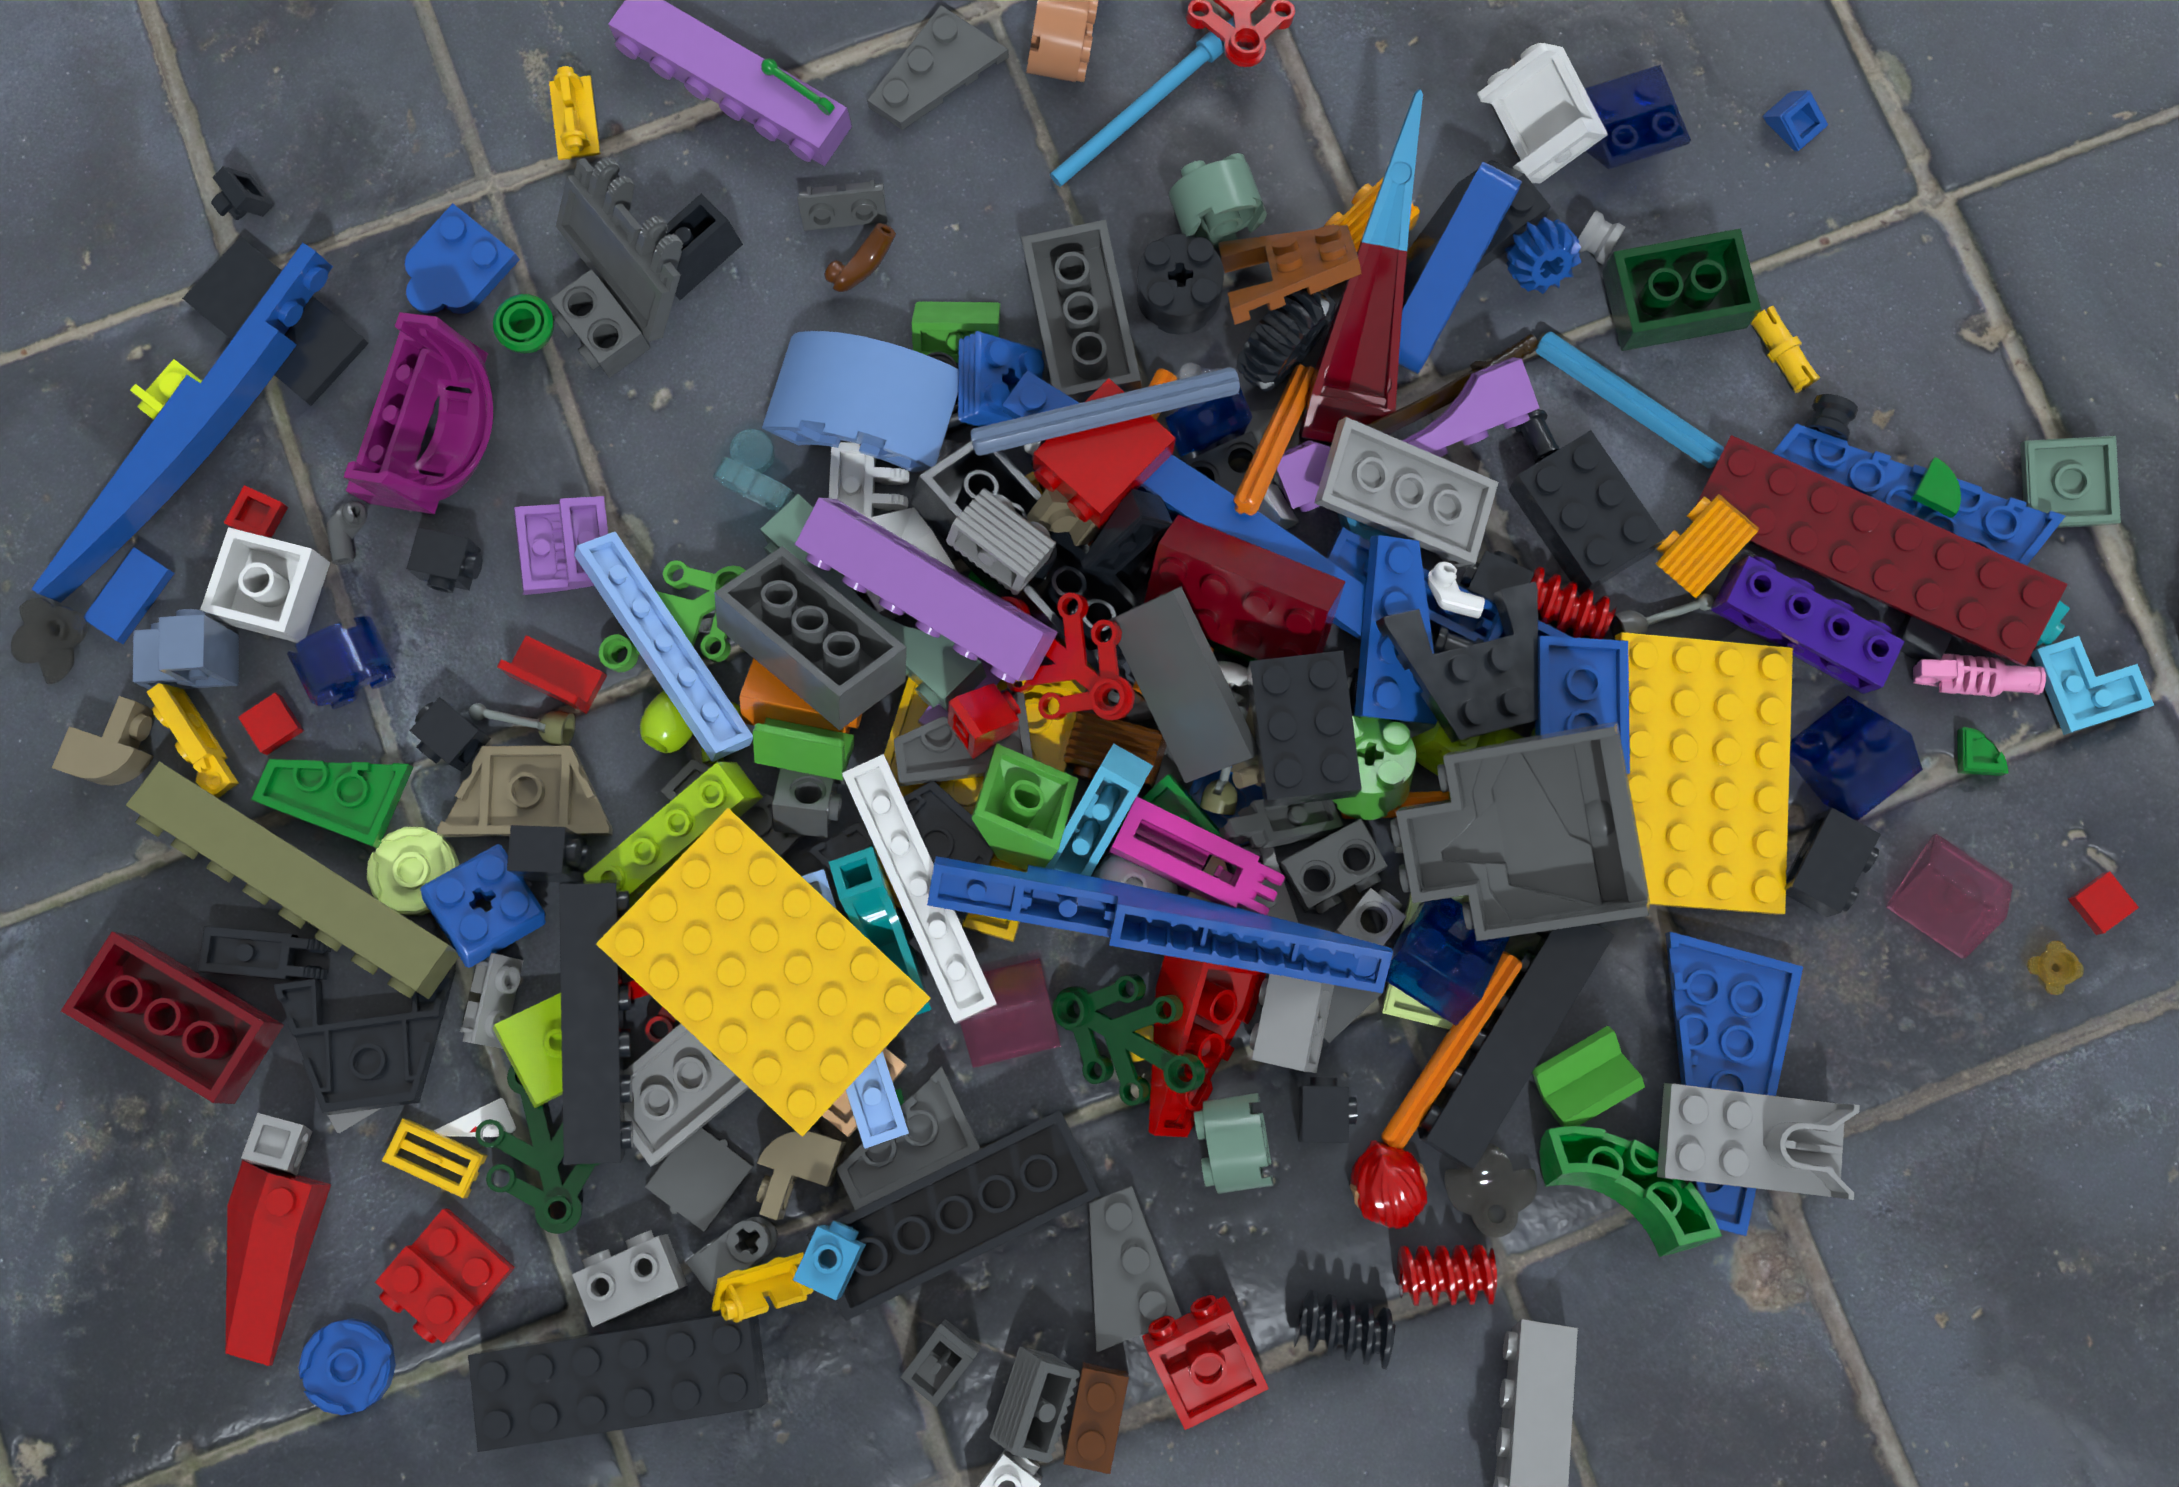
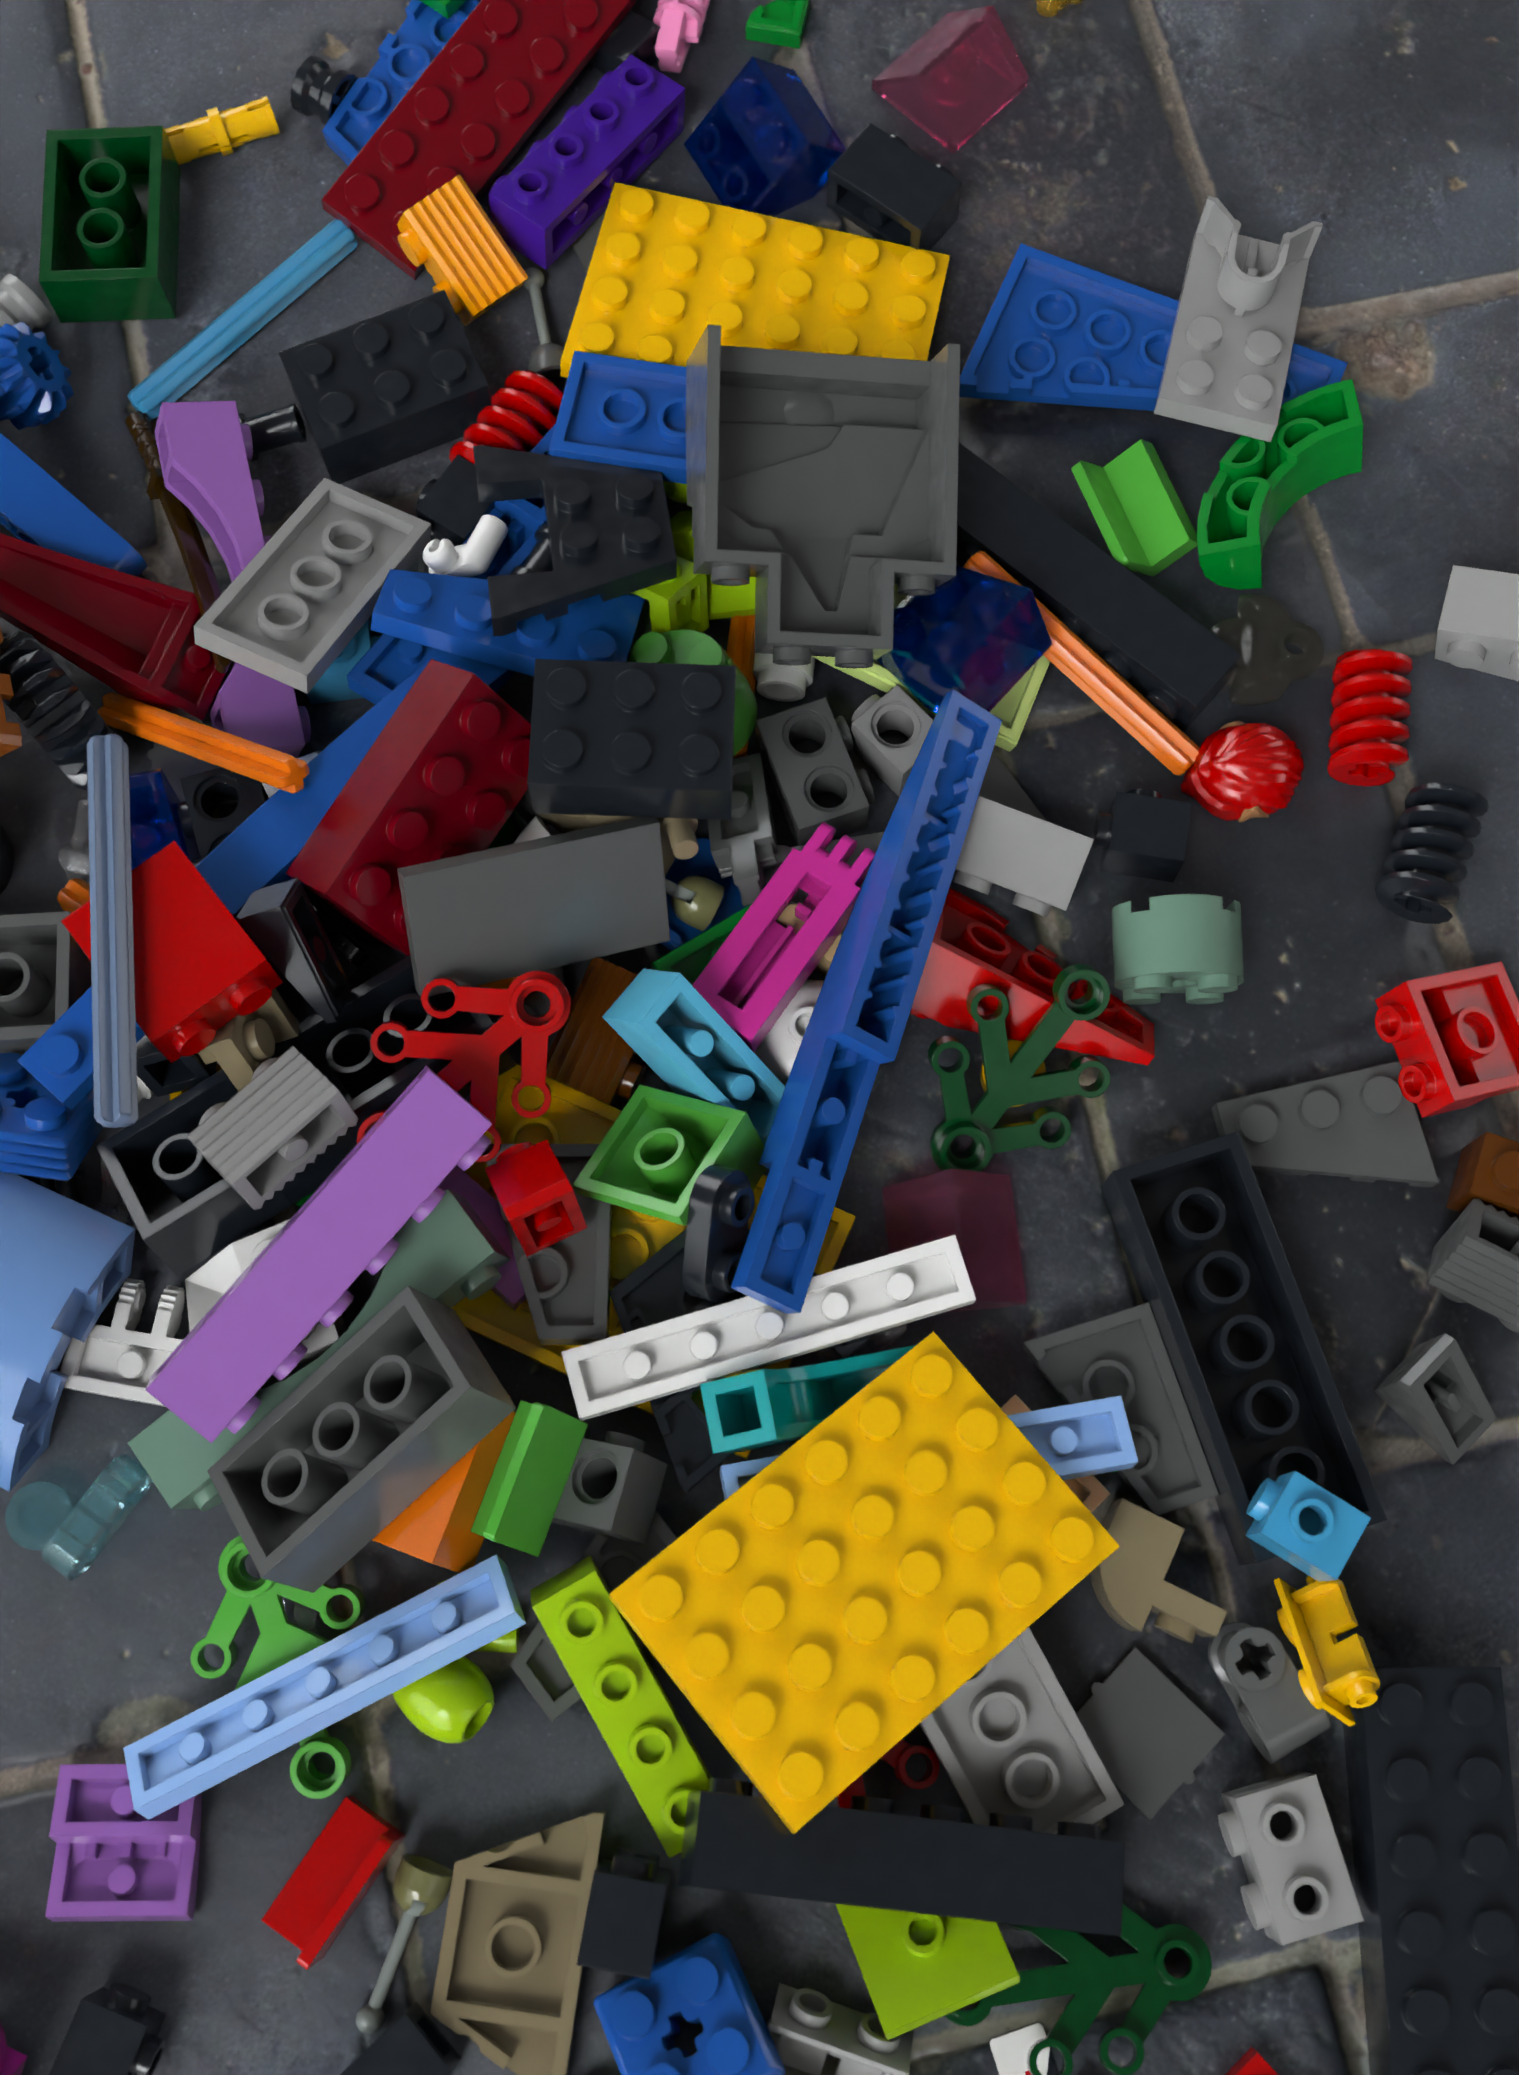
camera: 85 degrees left, 5 degrees down
none -> black plate [682,1164,755,1303]

